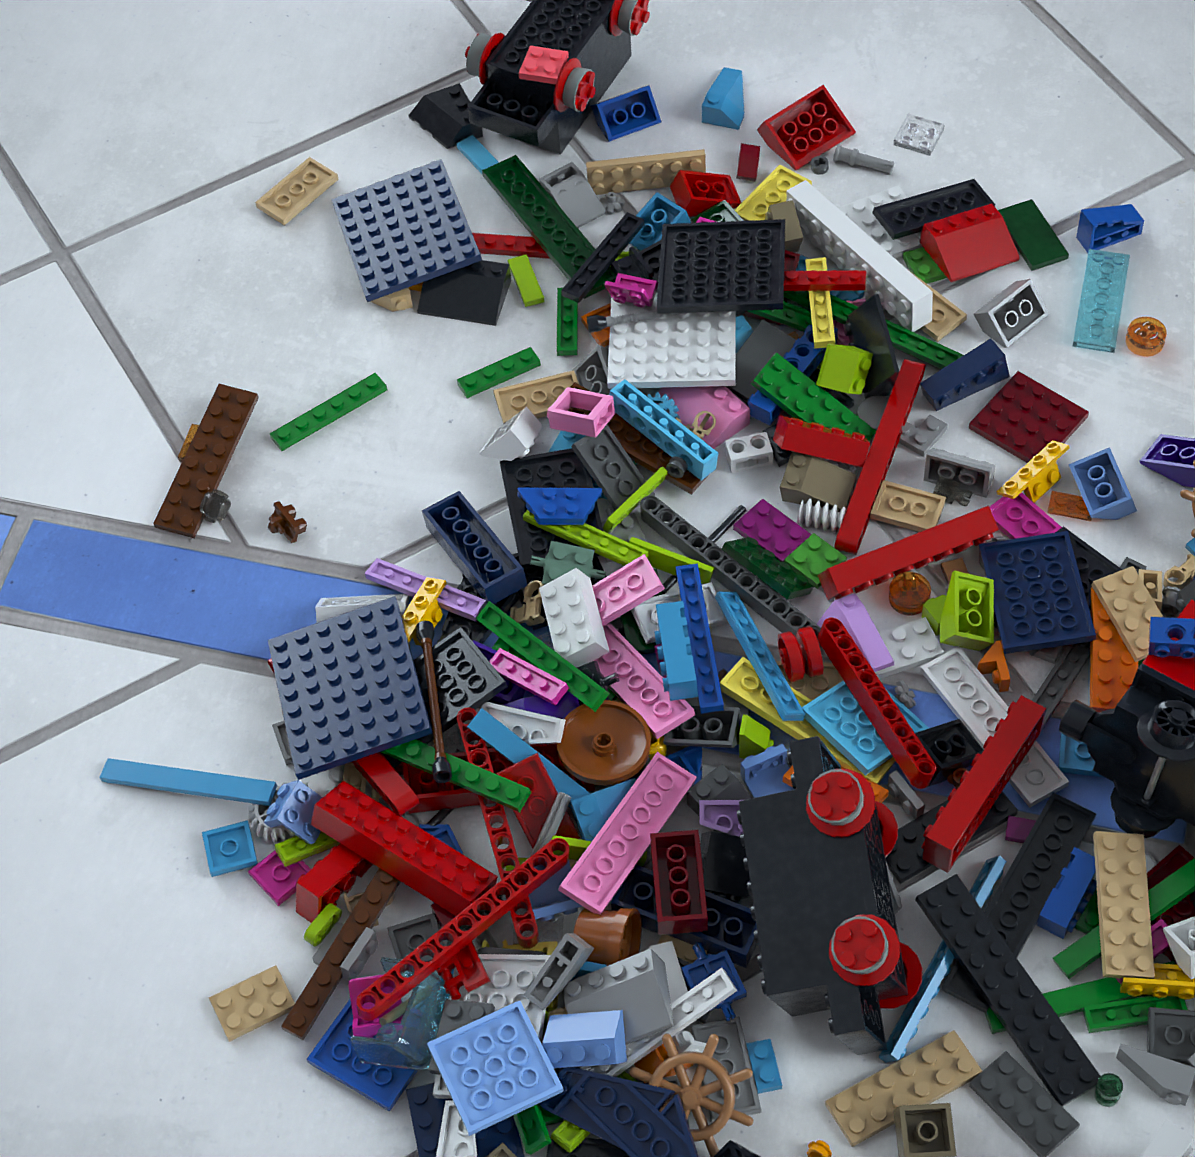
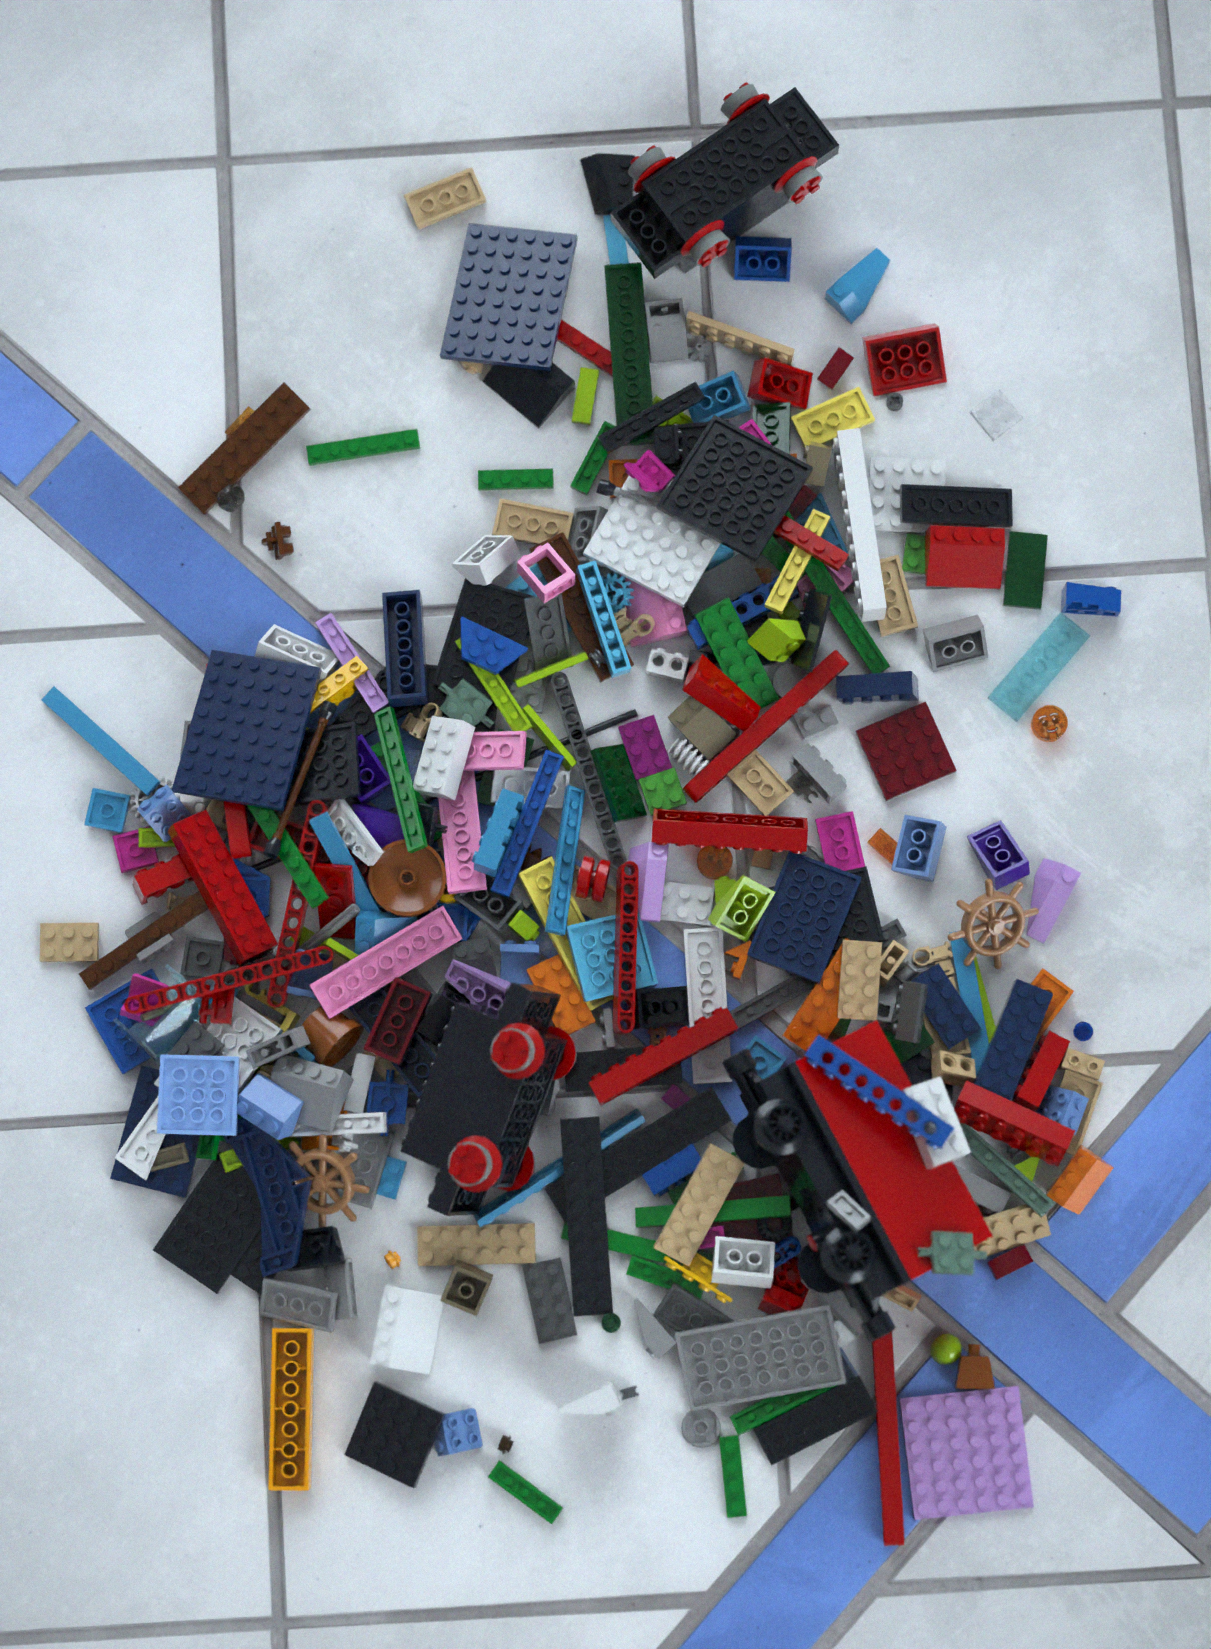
camera: 30 degrees right, 25 degrees up
lime beam [304,903,342,946] -> none
plate [489,648,569,706] -> none
coral plate [519,46,569,84] -> none
light grey pin [833,144,894,174] -> none
light grey plant [894,680,916,709] -> none
yellow bracket [997,440,1070,503] -> none

